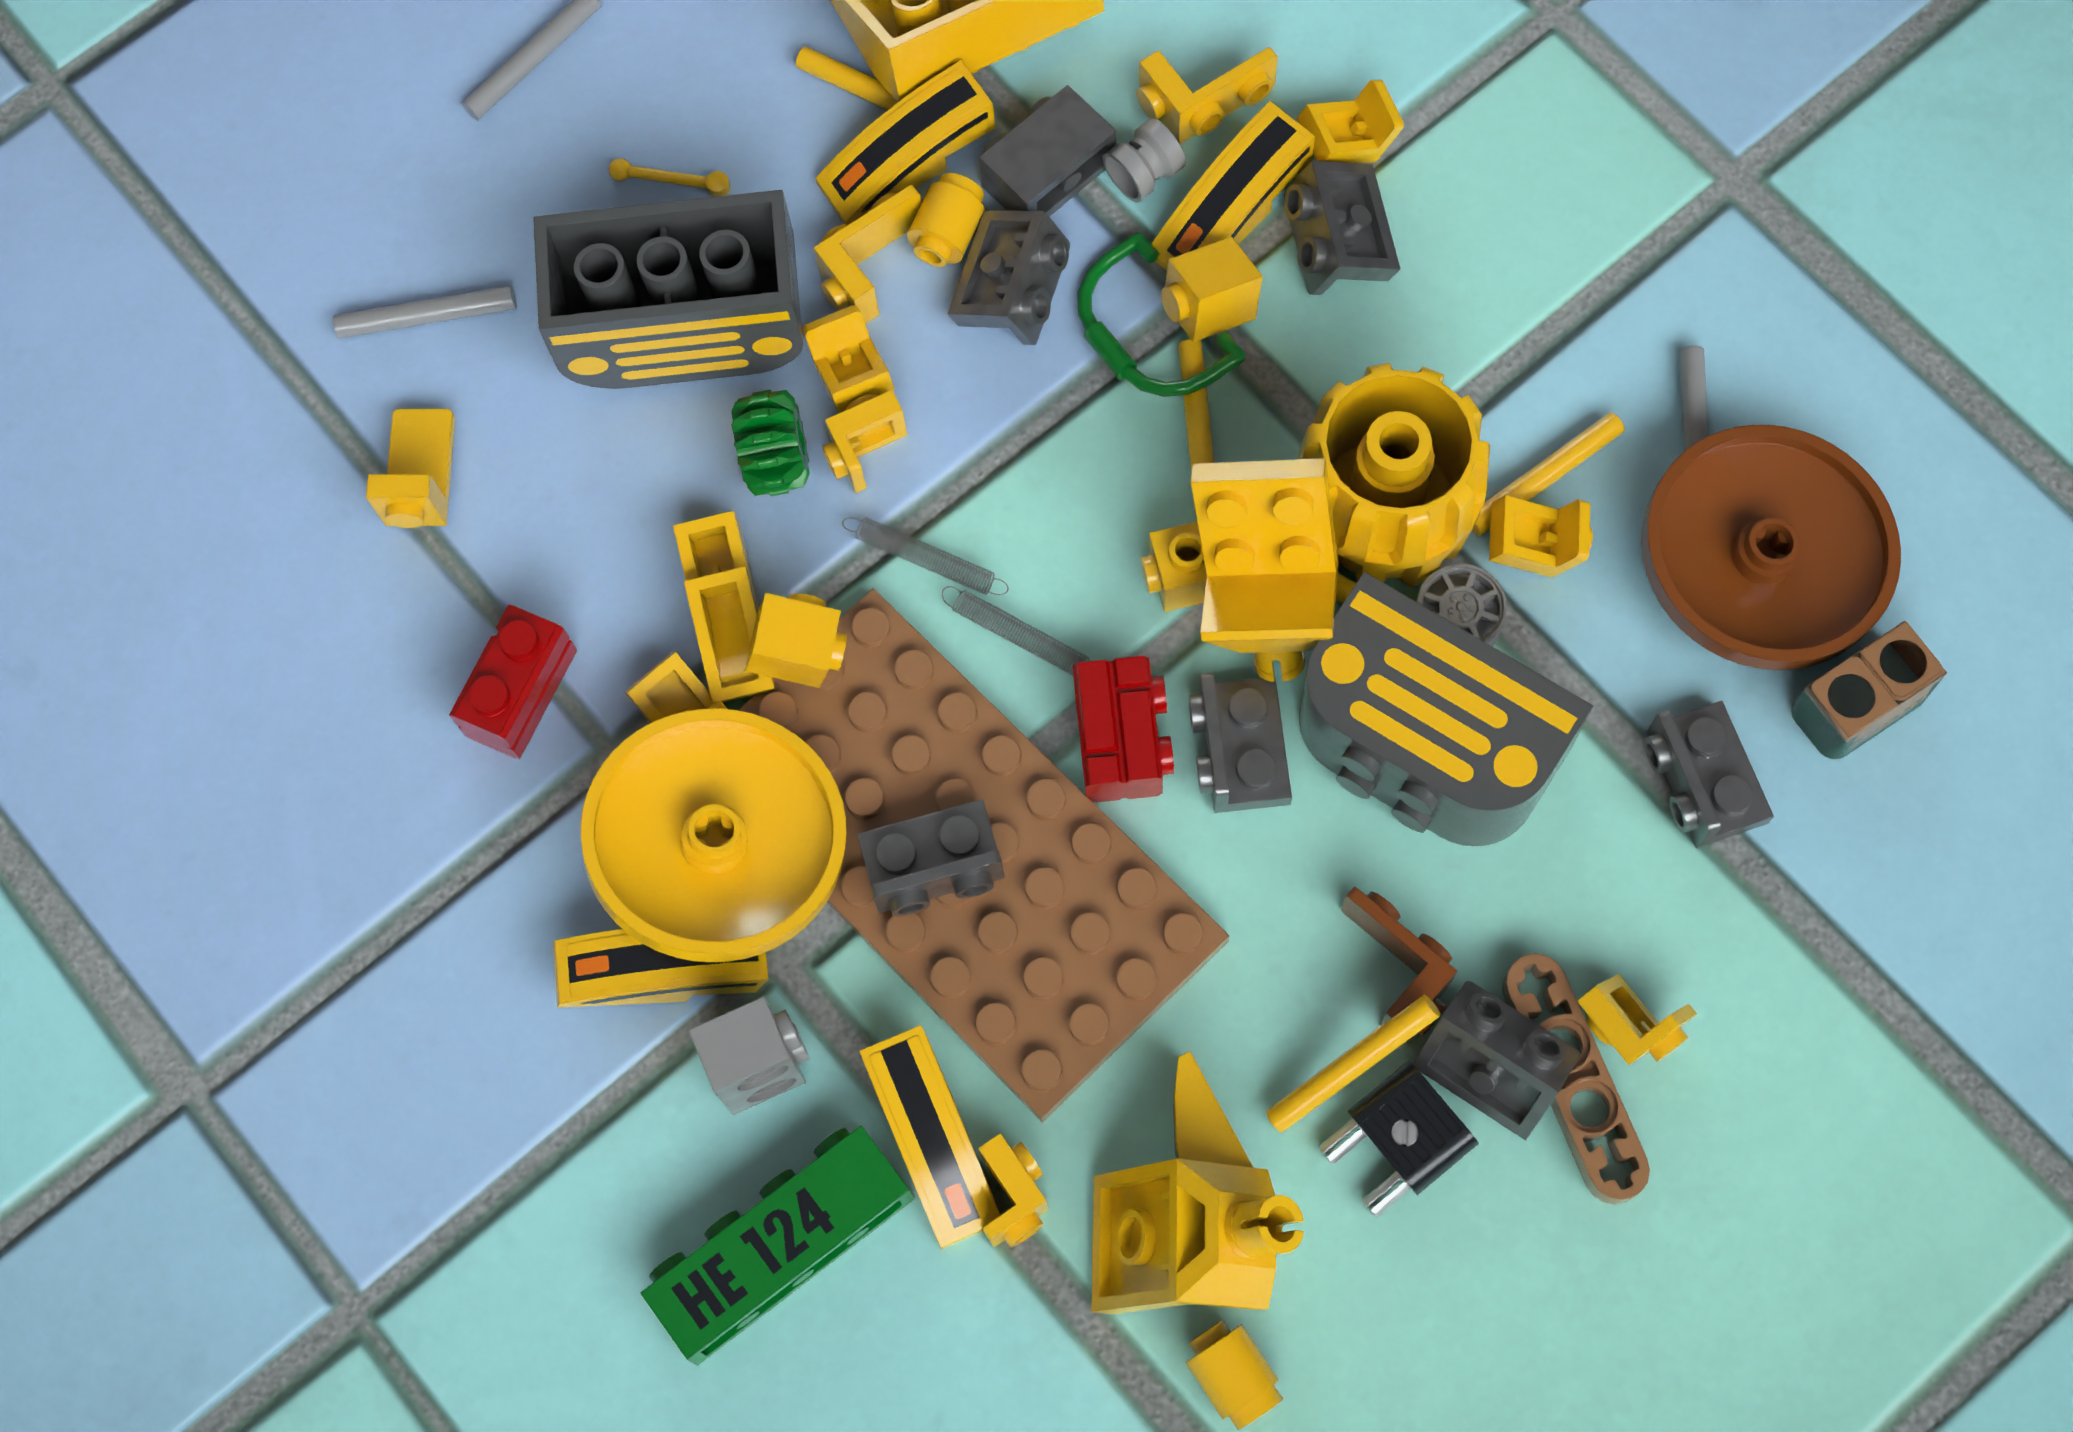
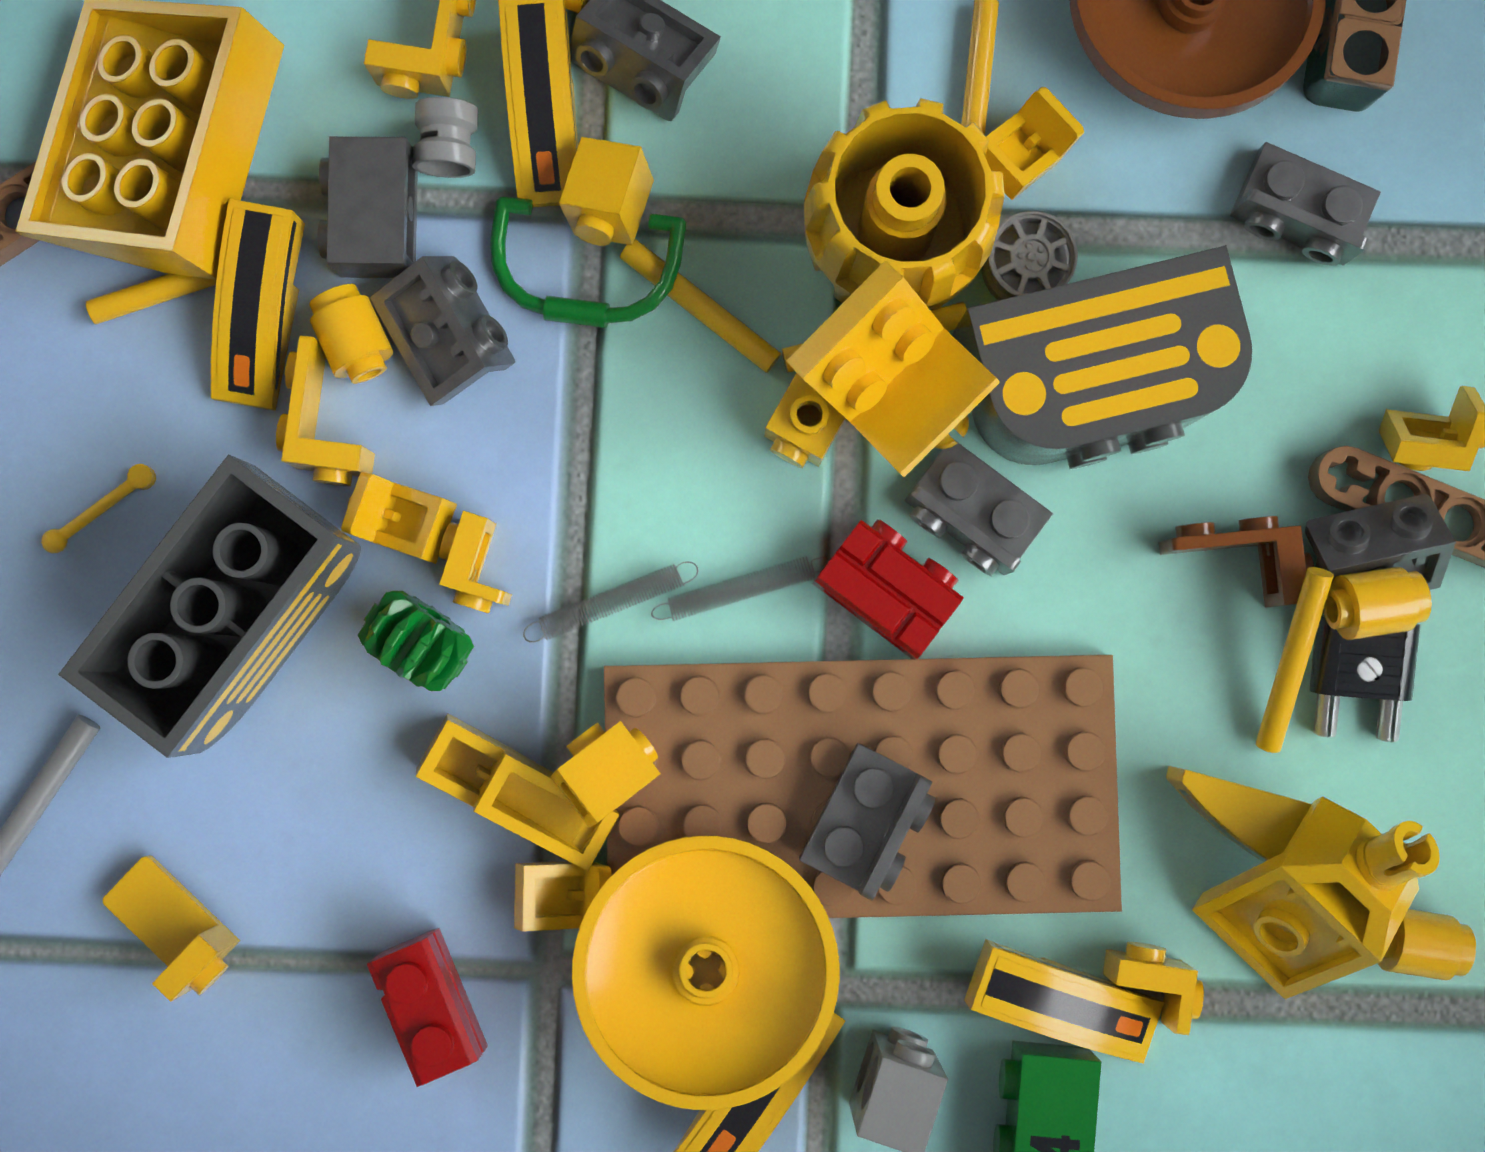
camera: 55 degrees left, 15 degrees up
none -> yellow brick [1323,567,1432,640]

